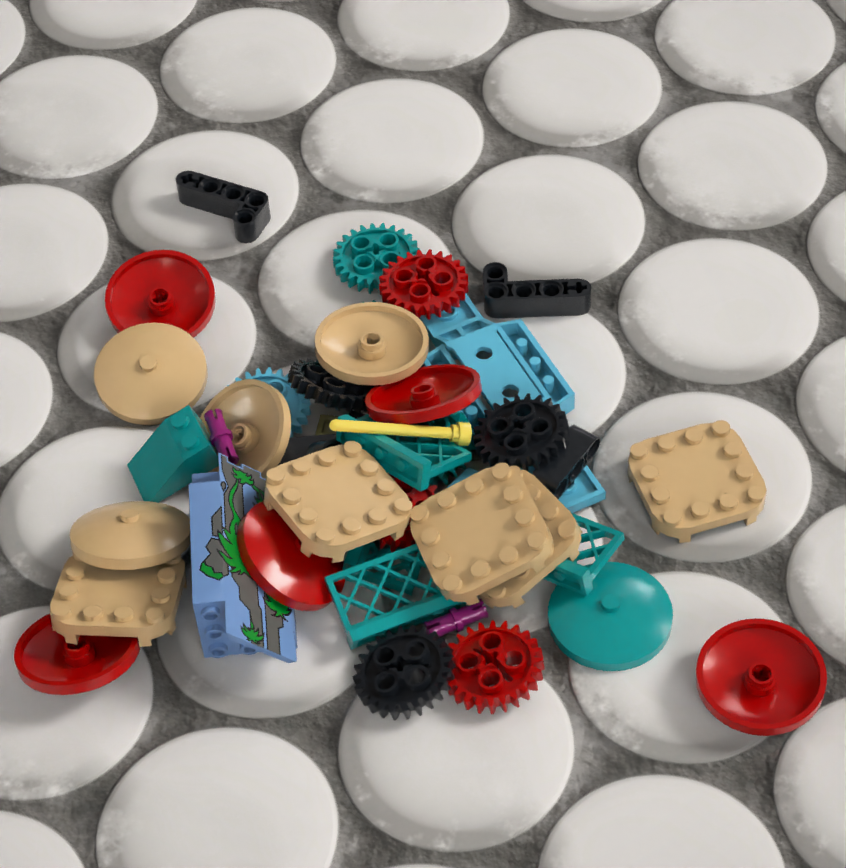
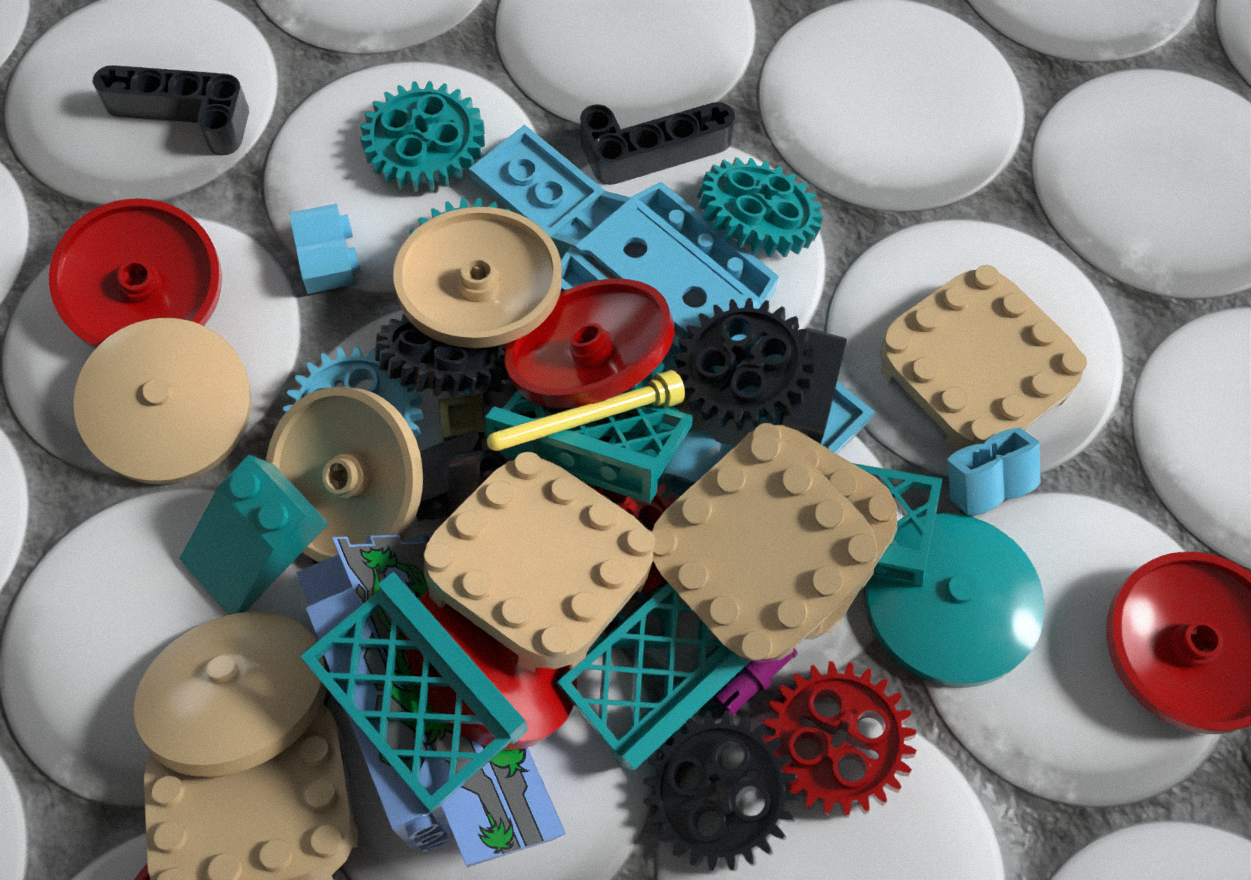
camera: 25 degrees left, 15 degrees up
magenta pin [204,409,239,464] -> none
red gear [379,249,468,320] -> none
none -> medium azure brick [289,203,360,294]
none -> teal fence [300,571,529,813]
none -> teal gear [697,157,824,257]
none -> medium azure brick [947,428,1041,516]

